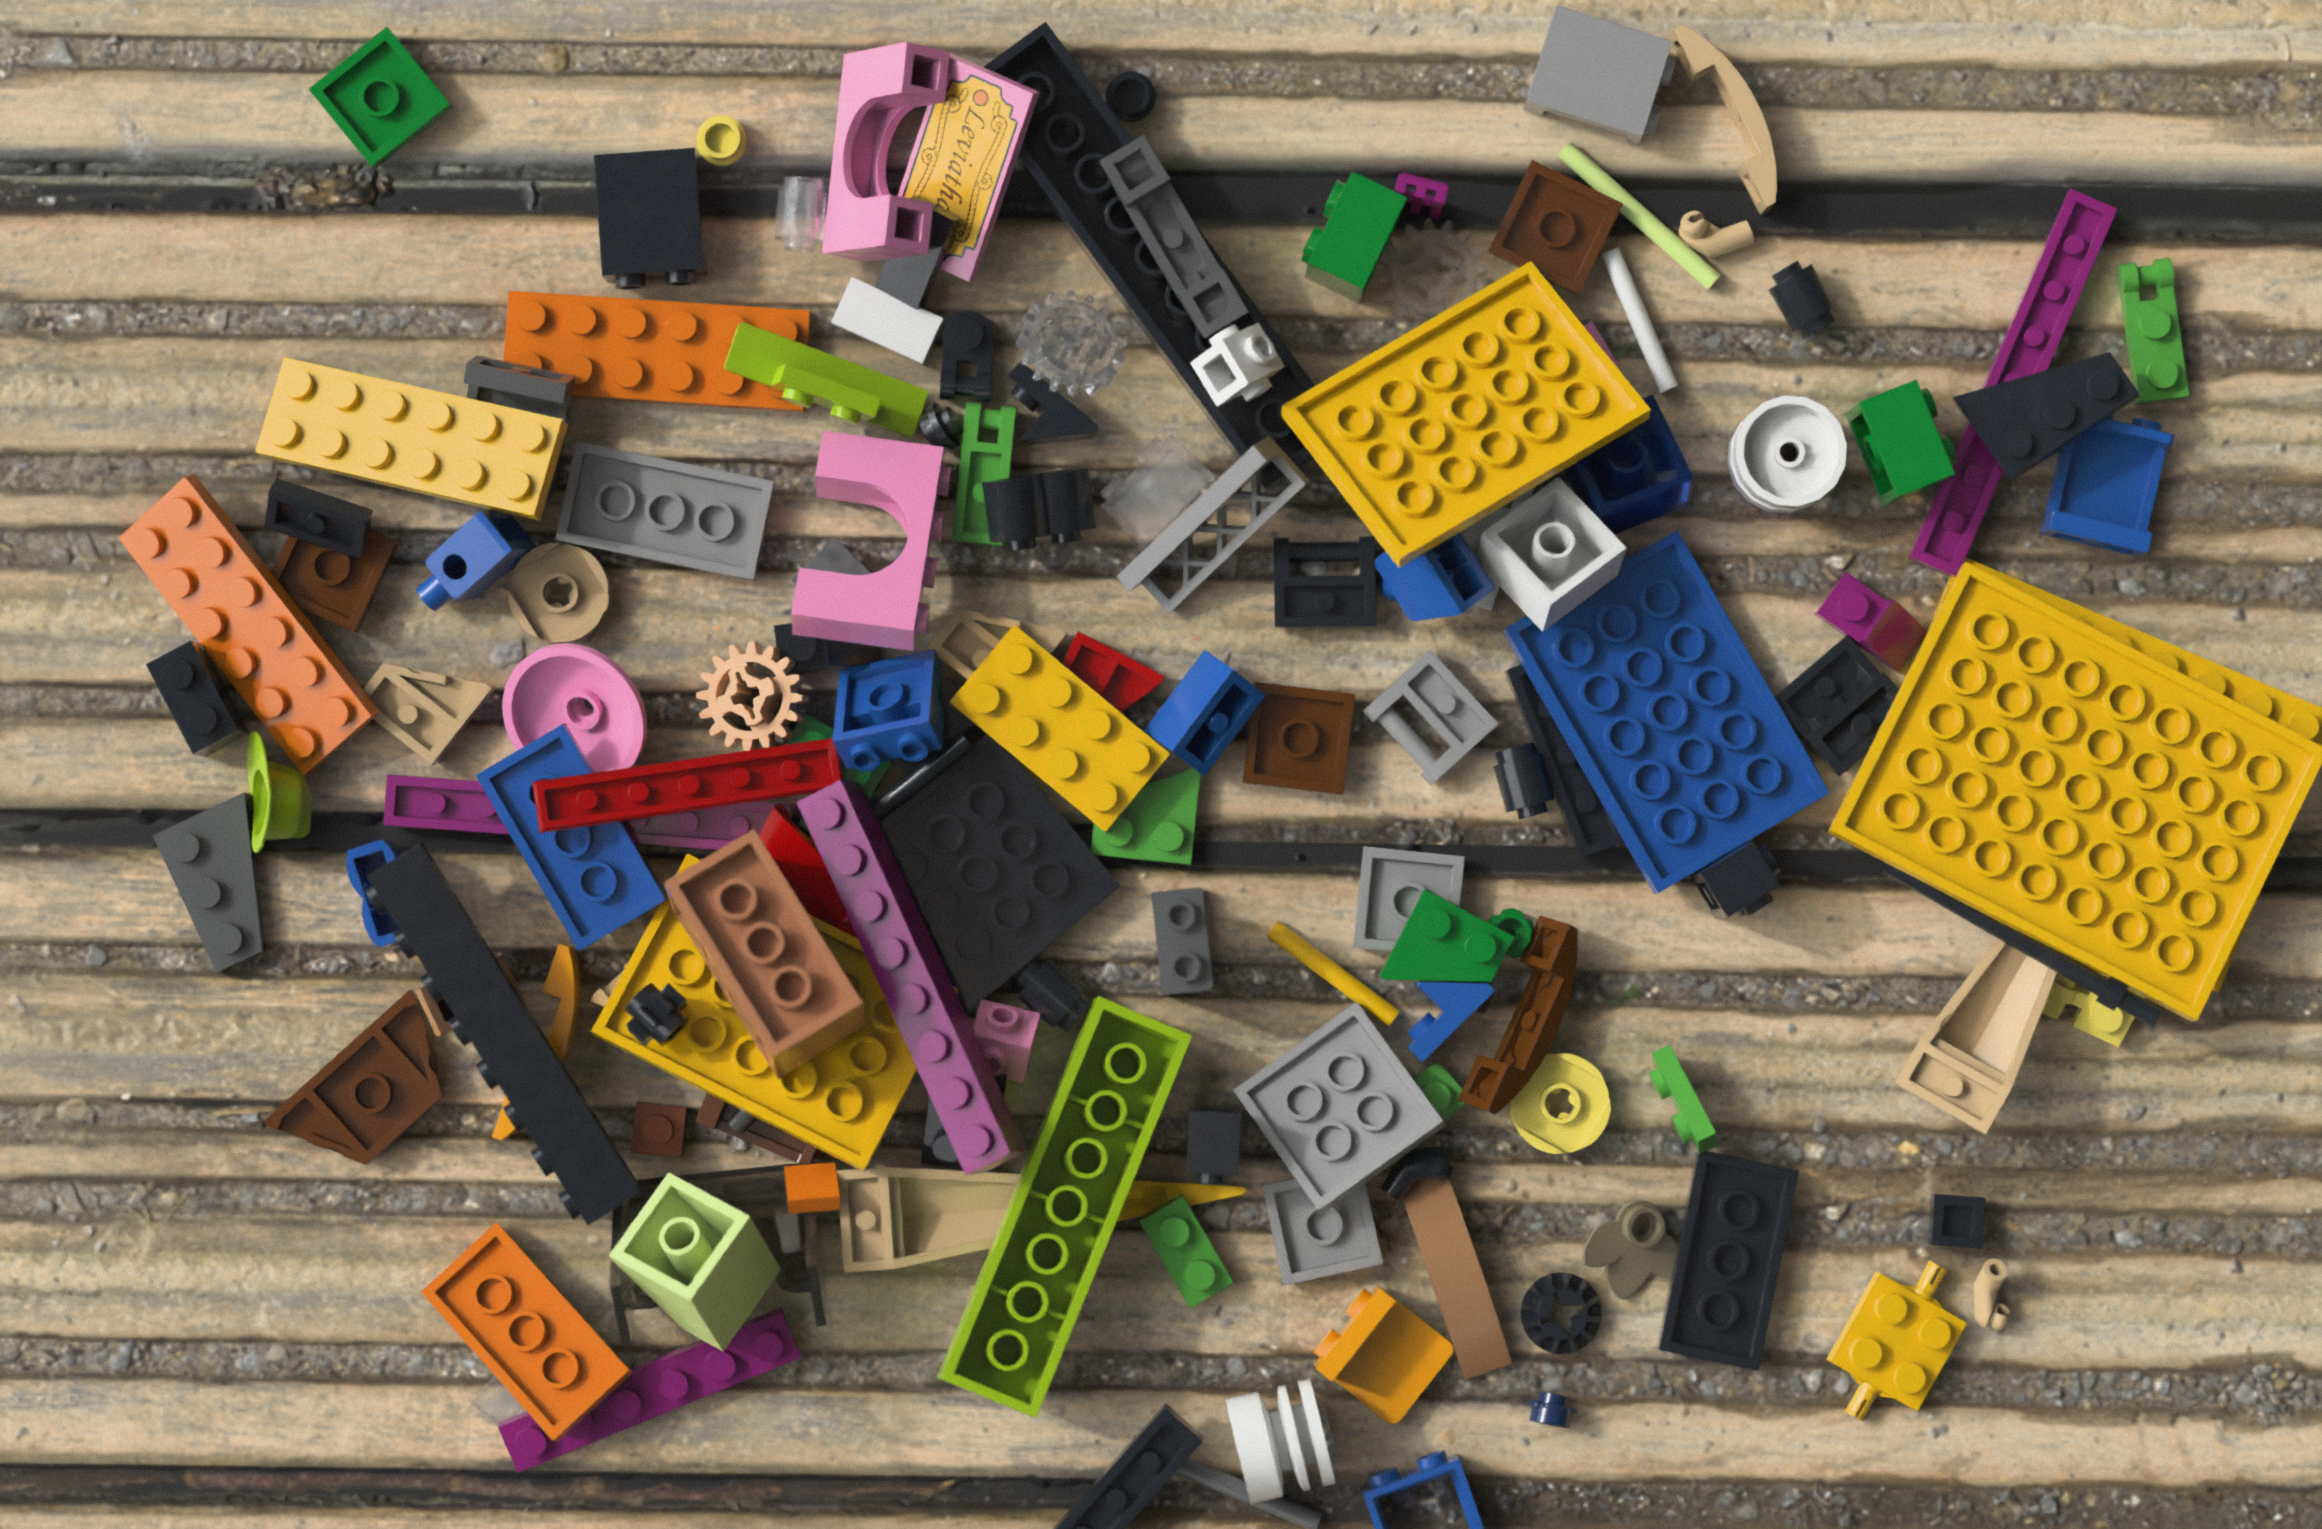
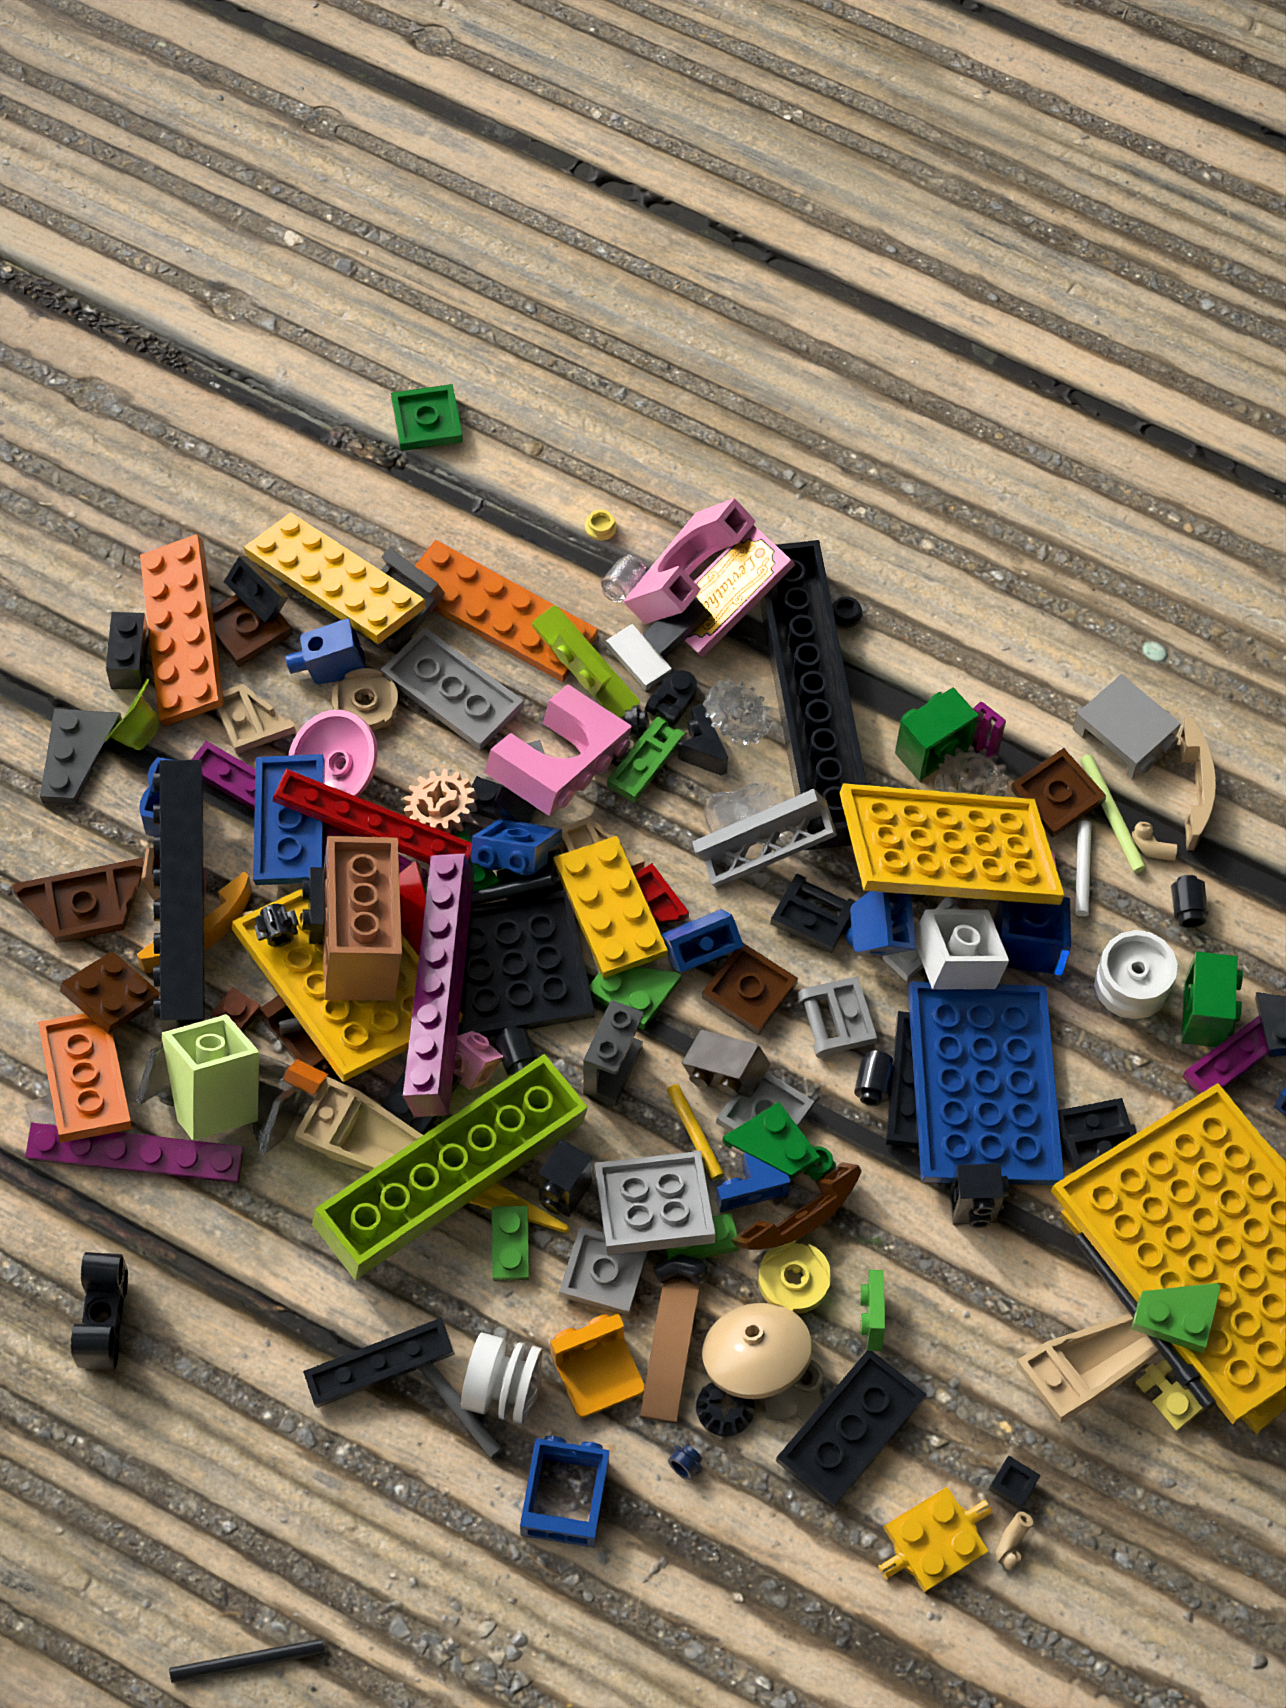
camera: 25 degrees right, 25 degrees down
black panel [594,148,708,290] -> none
black brick [982,468,1096,551] -> none
dark grey slope [1100,135,1248,338] -> none
white brick [1191,323,1285,406] -> none
magenta slope [1814,572,1927,673] -> none
none -> reddish brown plate [60,951,160,1034]
none -> black plate [302,867,325,944]
none -> brick [682,1029,770,1098]
none -> tan dish [702,1303,812,1399]
none -> bright green wing [1131,1283,1221,1353]

